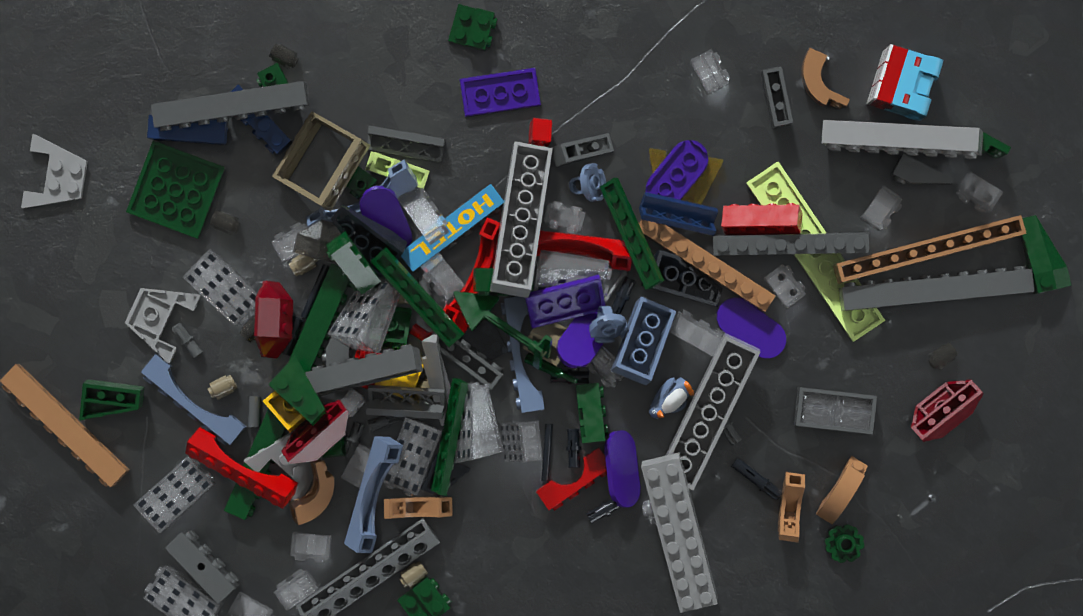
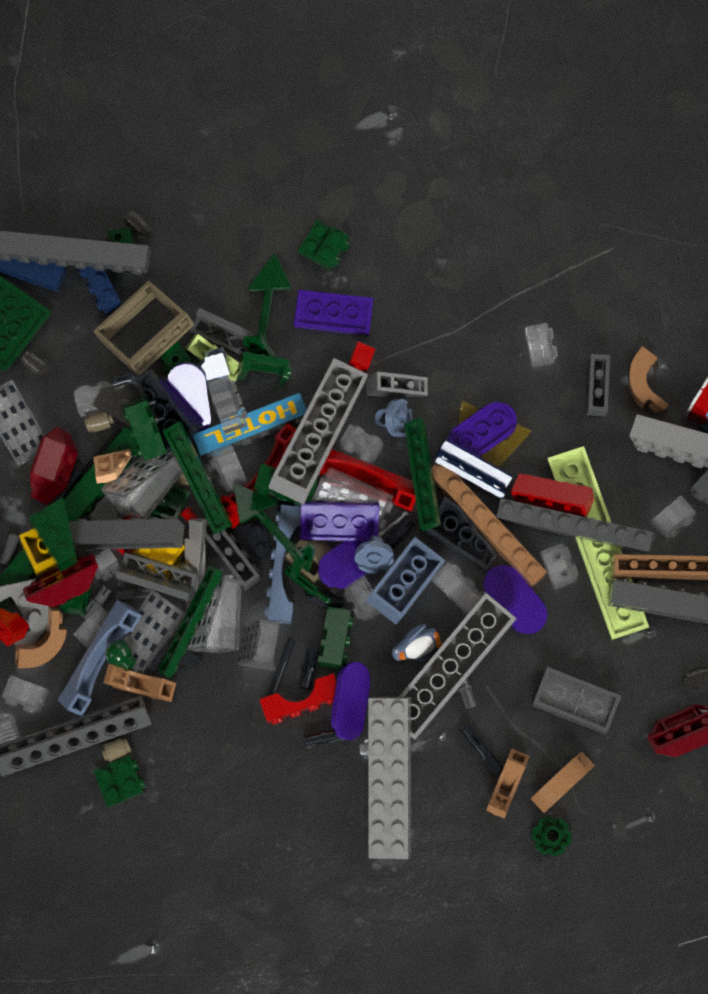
camera: 15 degrees right, 10 degrees down
none -> light nougat wing [94,449,132,484]
none -> dark green piece [105,640,137,672]
none -> dark green panel [237,352,292,386]
none -> dark green piece [243,254,291,357]

